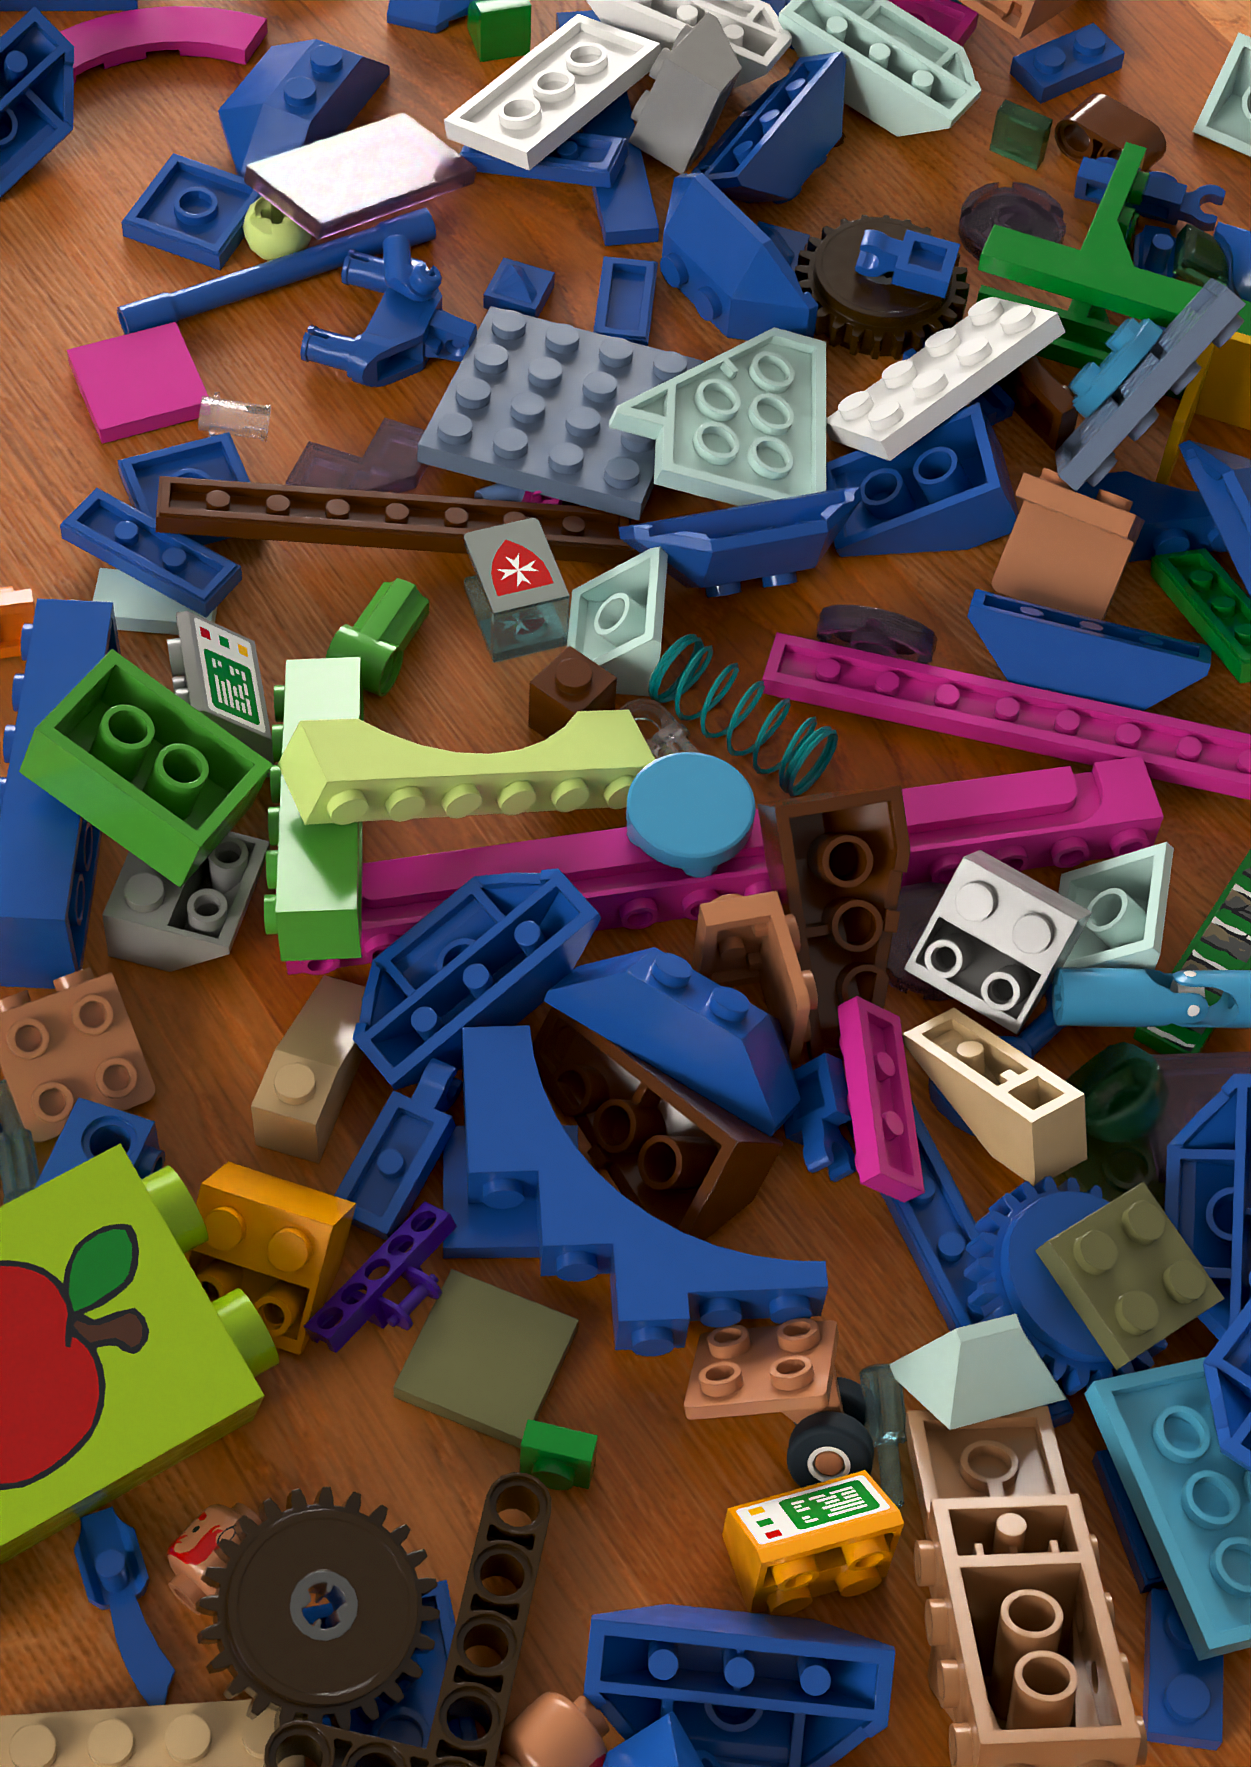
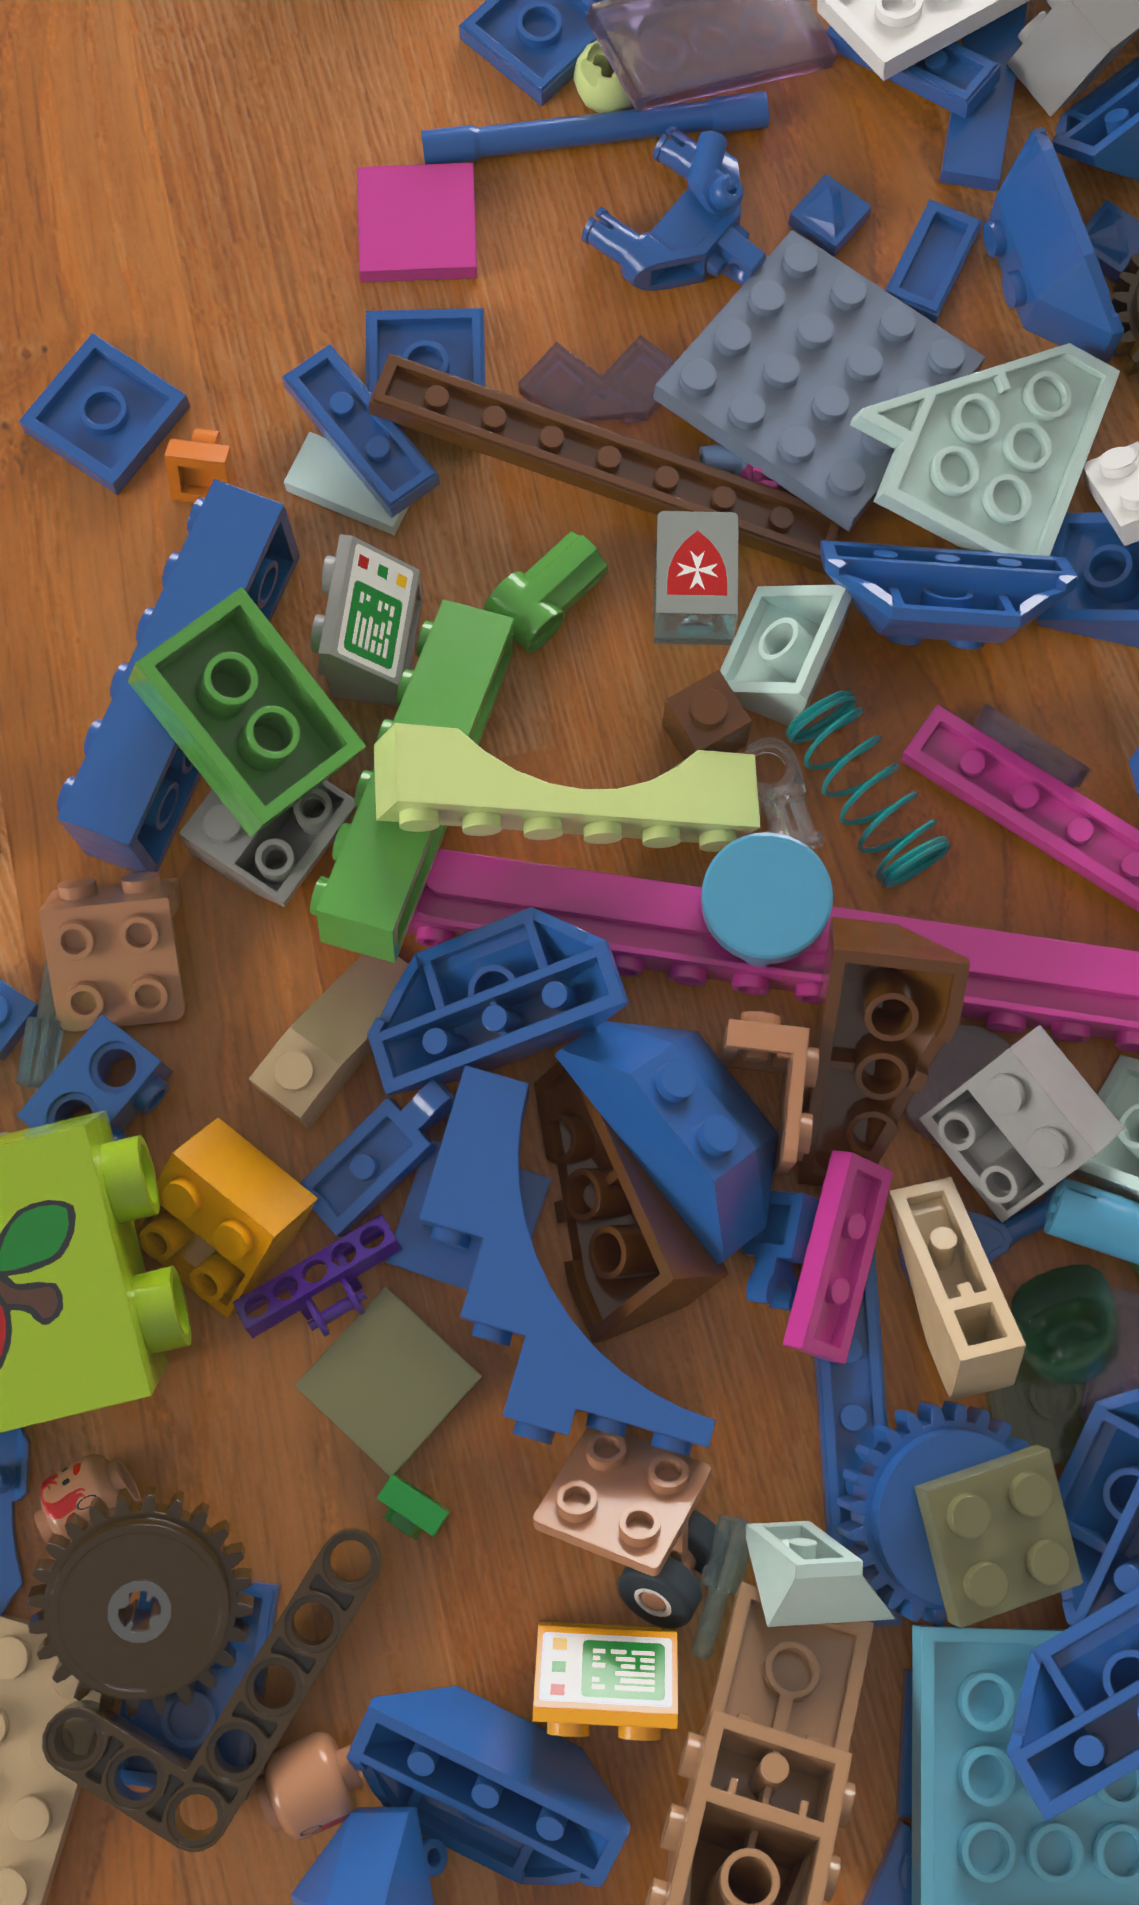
camera: 25 degrees right, 20 degrees up
clear pin [198,392,272,442] -> none

